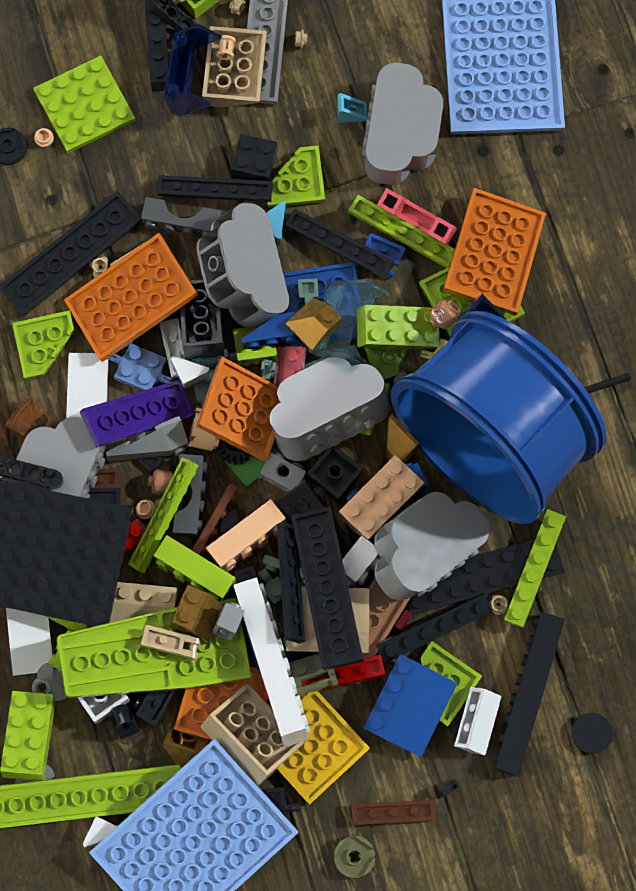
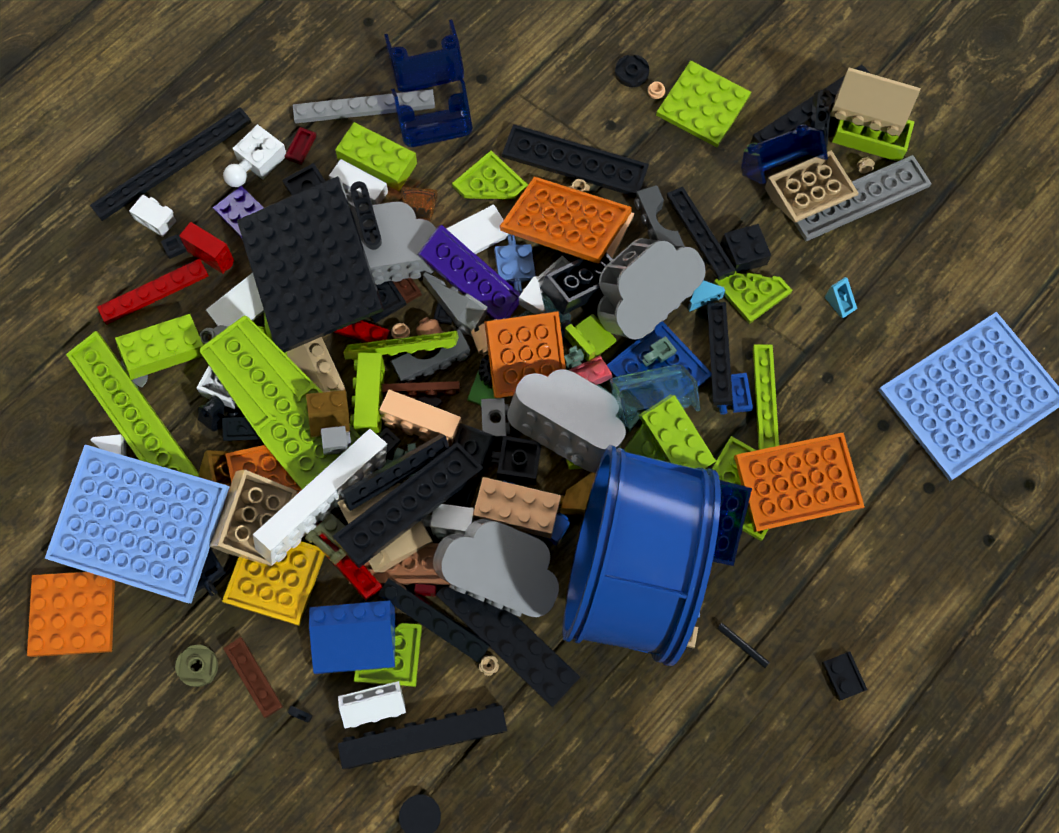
camera: 60 degrees right, 5 degrees down
tan plate [140,625,201,660] -> none
light nougat bush [217,35,236,60] -> none
blue slope [241,311,300,350] -> none
pearl gold slope [285,298,342,351] -> none
tan plate [295,30,307,49] -> none
light grey brick [362,63,443,185] -> none
coral arch [377,188,458,245] -> none
nougat head [430,300,459,329] -> none
lime plate [504,509,566,628] -> none

